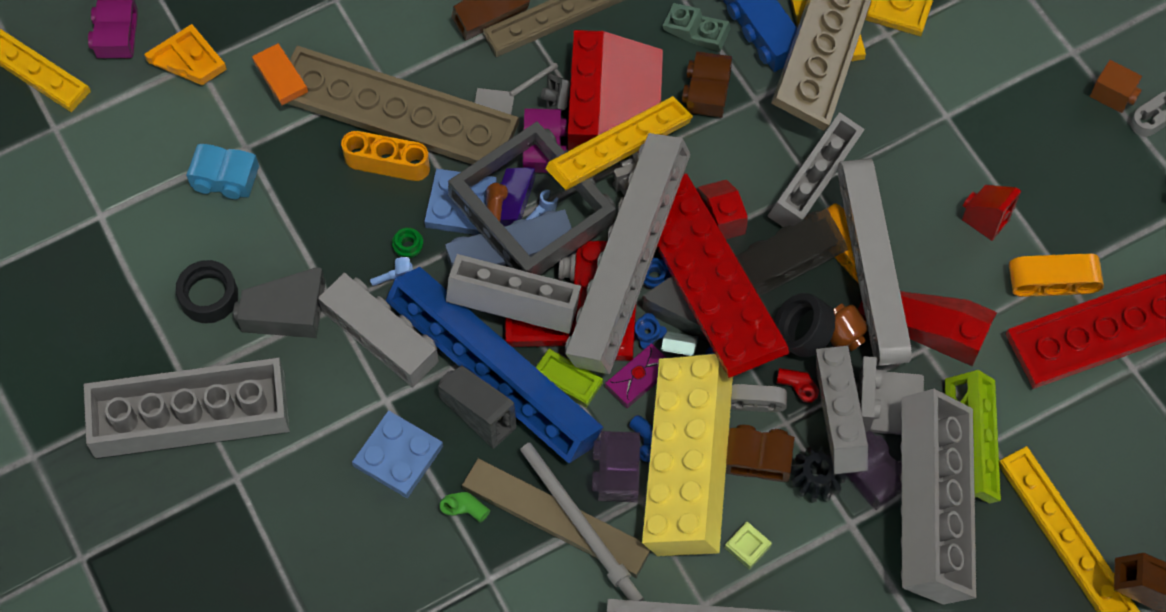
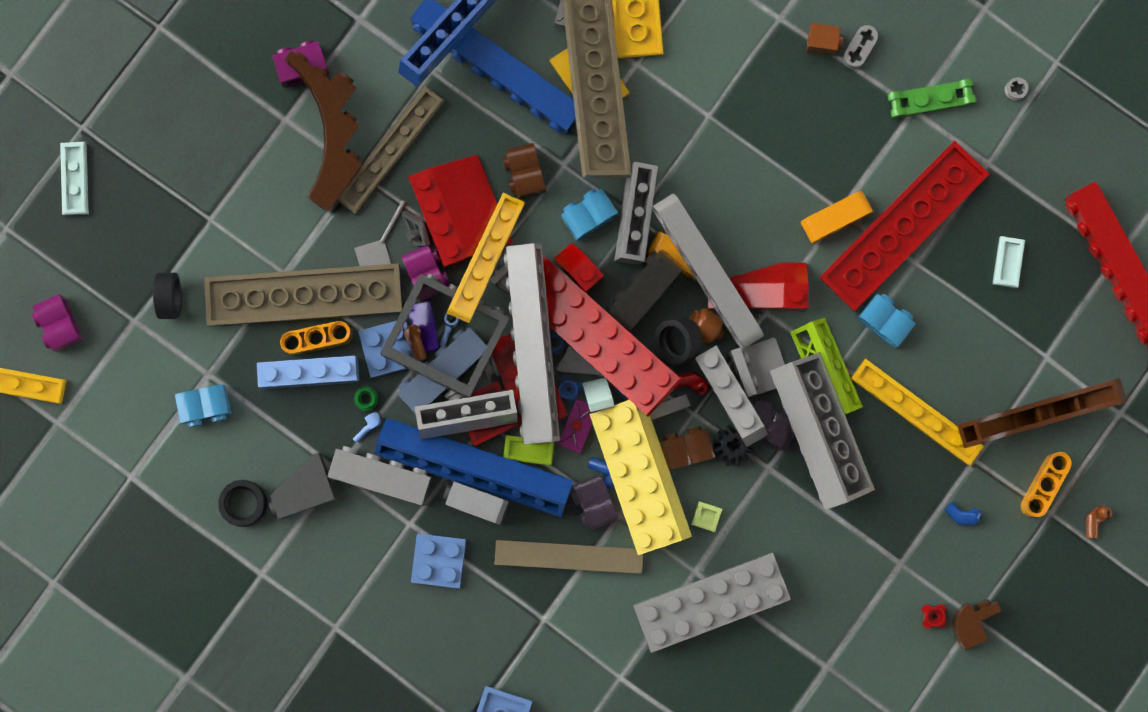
camera: 25 degrees left, 20 degrees up
light grey brick [84,358,290,458] -> none
light orange wing [144,24,227,85] -> none
orange tile [252,43,308,106] -> none
bright green arm [440,492,490,523] -> none
light grey bar [520,443,644,601] -> none
sand green slope [662,3,731,51] -> none
red slope [962,185,1021,241] -> none
none -> black tyre [153,272,182,319]
none -> light blue brick [257,356,360,389]
none -> dark azure brick [561,189,618,242]
none -> dark azure brick [857,294,916,348]

